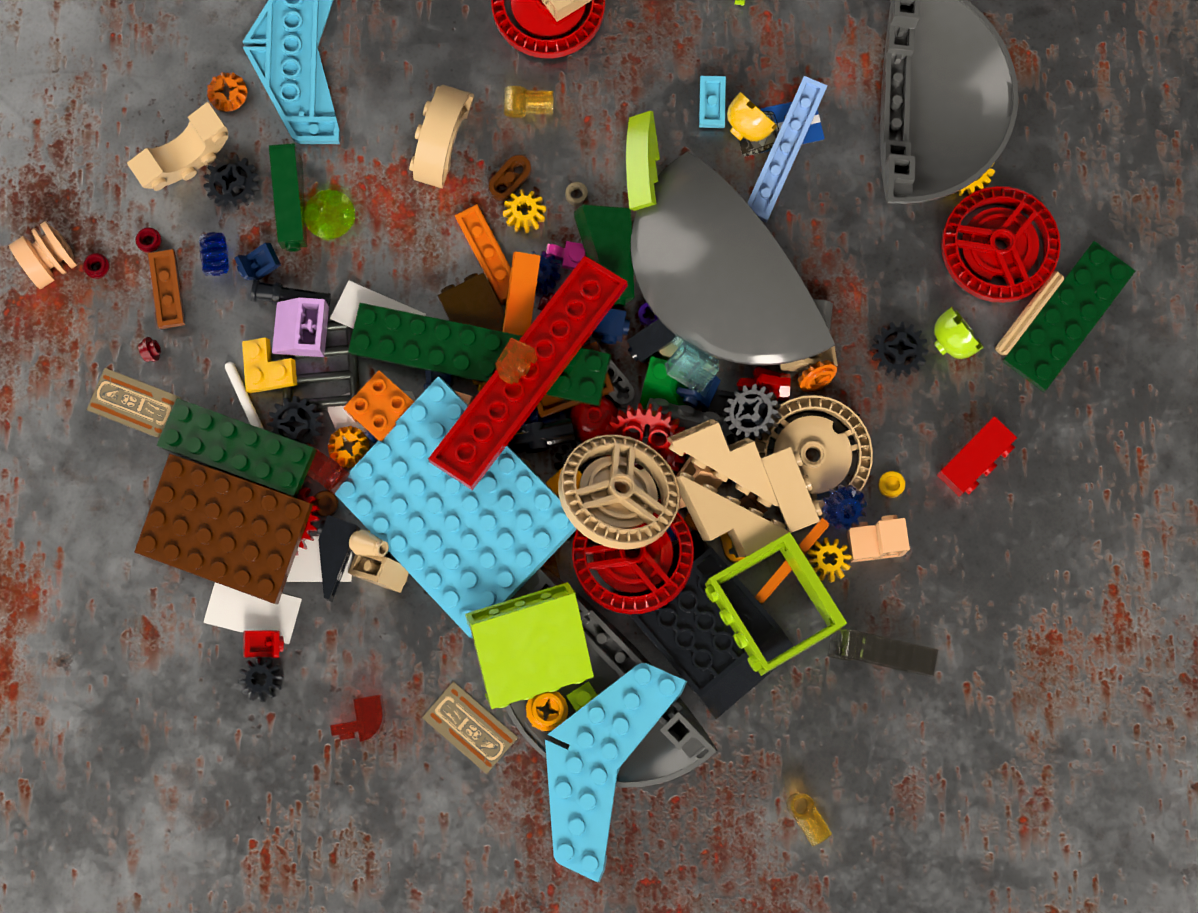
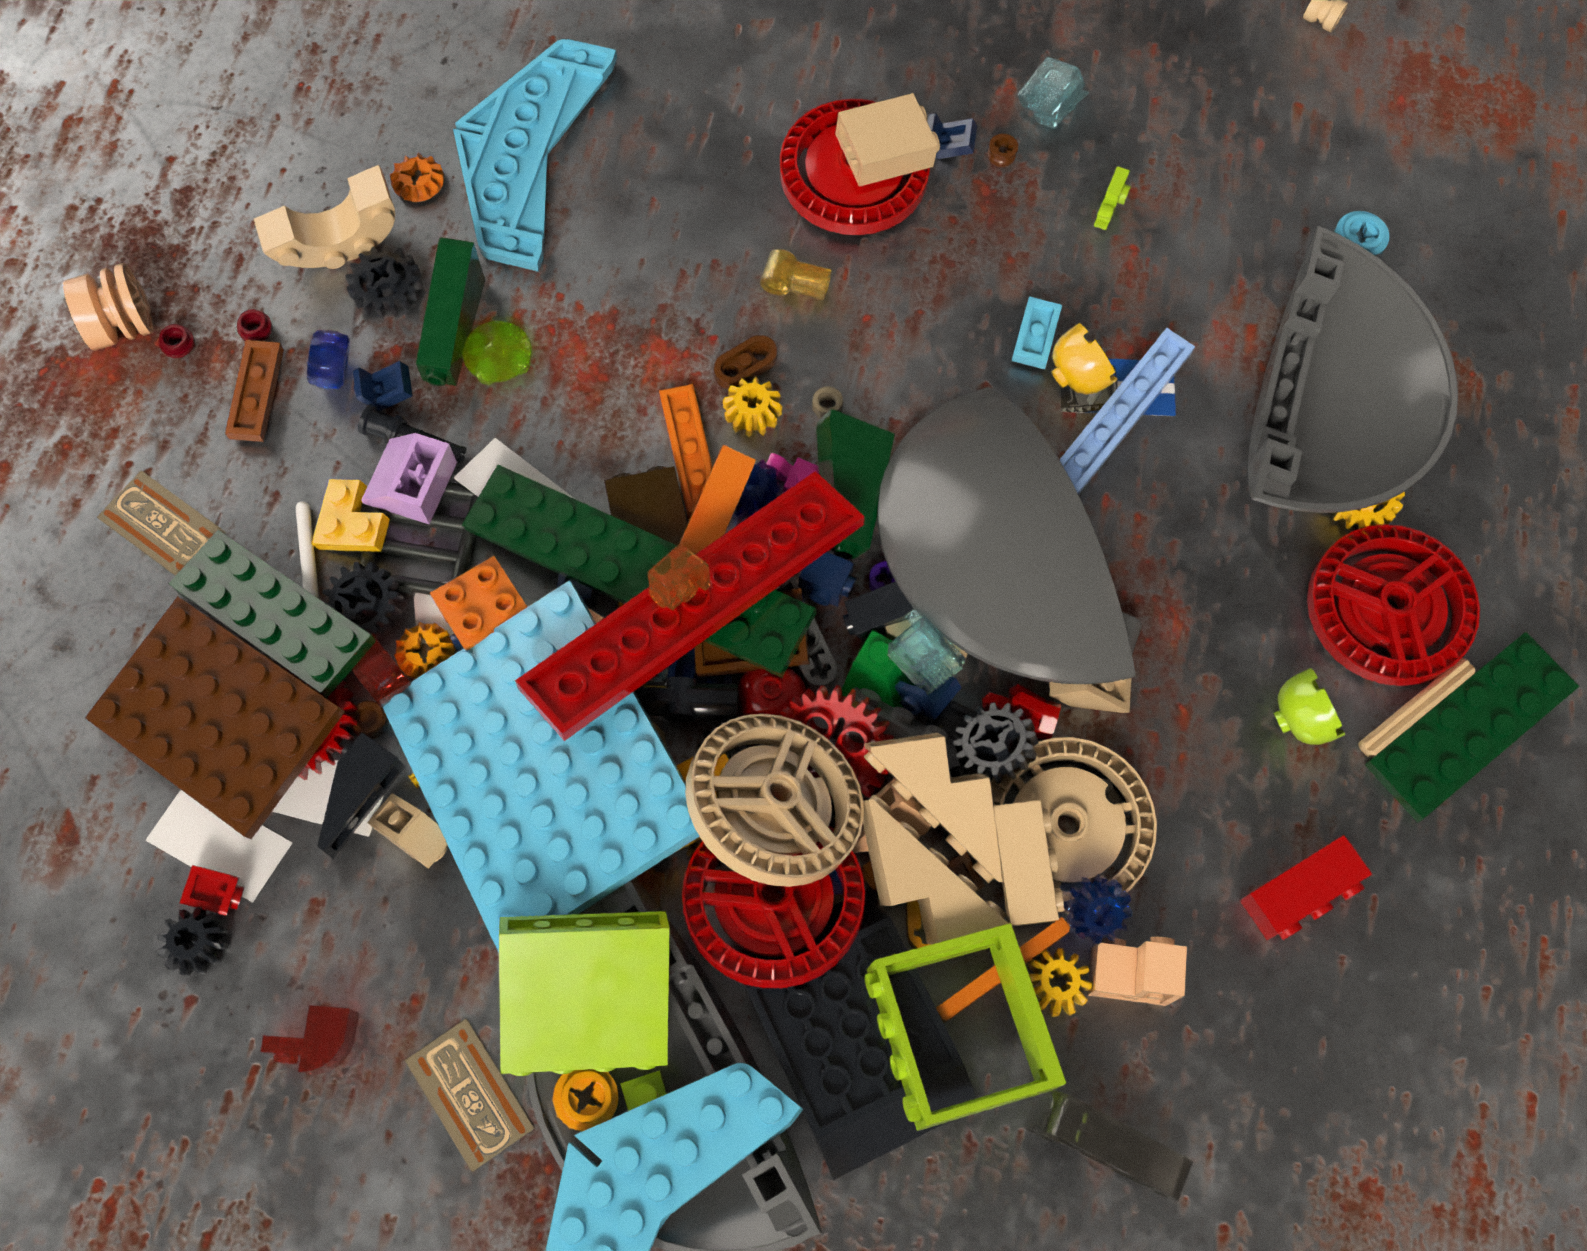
camera: 10 degrees right, 10 degrees down
dark red plate [138,337,161,362] -> none
tan cone [349,530,389,557] -> none
tan brick [409,85,474,189] -> none
lime slope [626,110,660,211] -> none
orange gear [798,360,837,392] -> none
black gear [871,321,929,379] -> none
yellow tile [878,471,905,498] -> none

